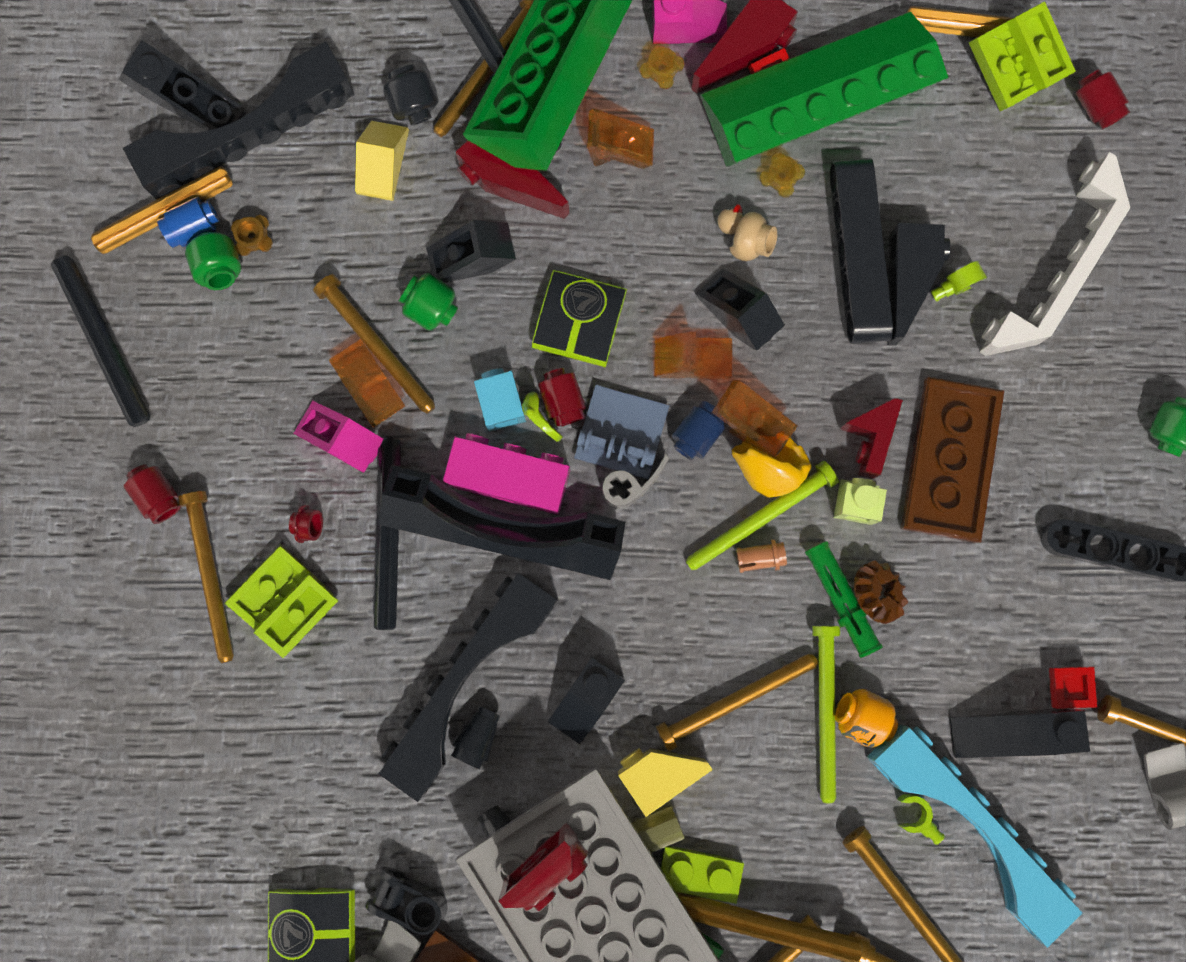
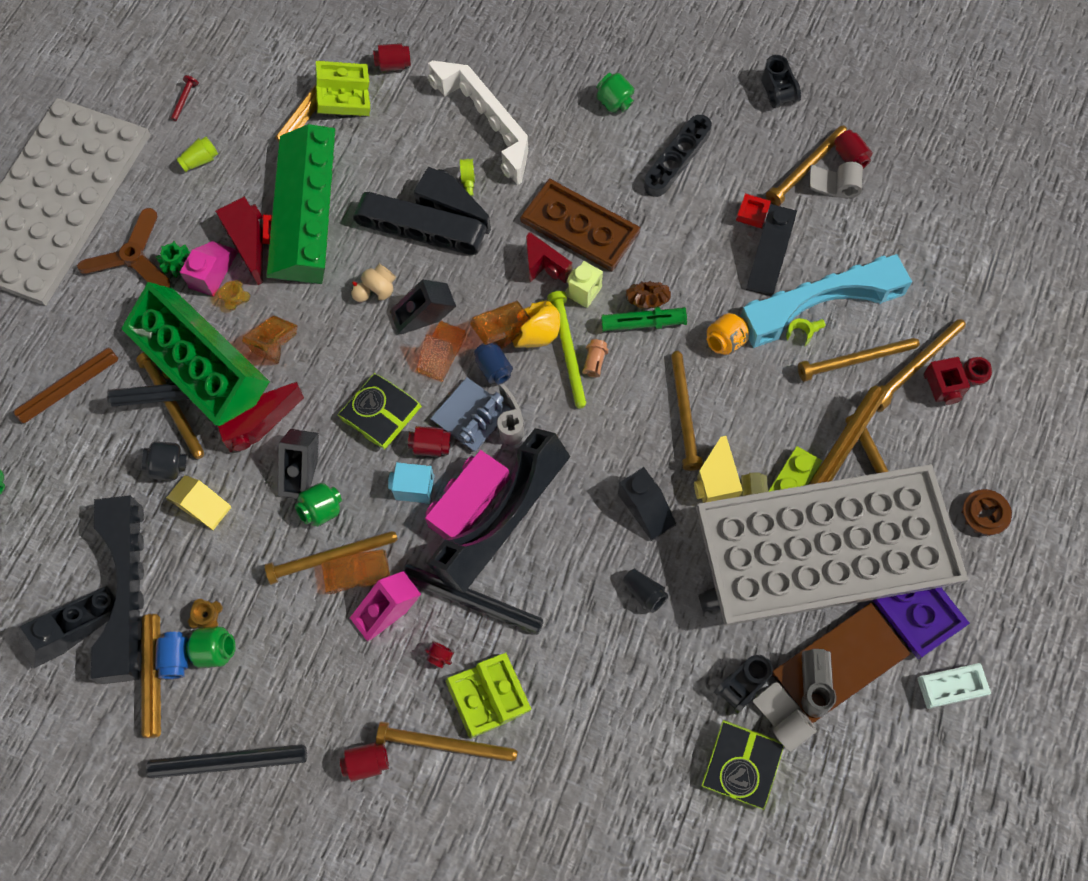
camera: 70 degrees left, 15 degrees down
black arch [378,573,558,802] -> none
dark red slope [498,822,589,911] -> none
lime piece [522,391,563,442] -> none
clear yellow plate [760,153,805,198] -> none
lime bar [812,625,840,803] -> none

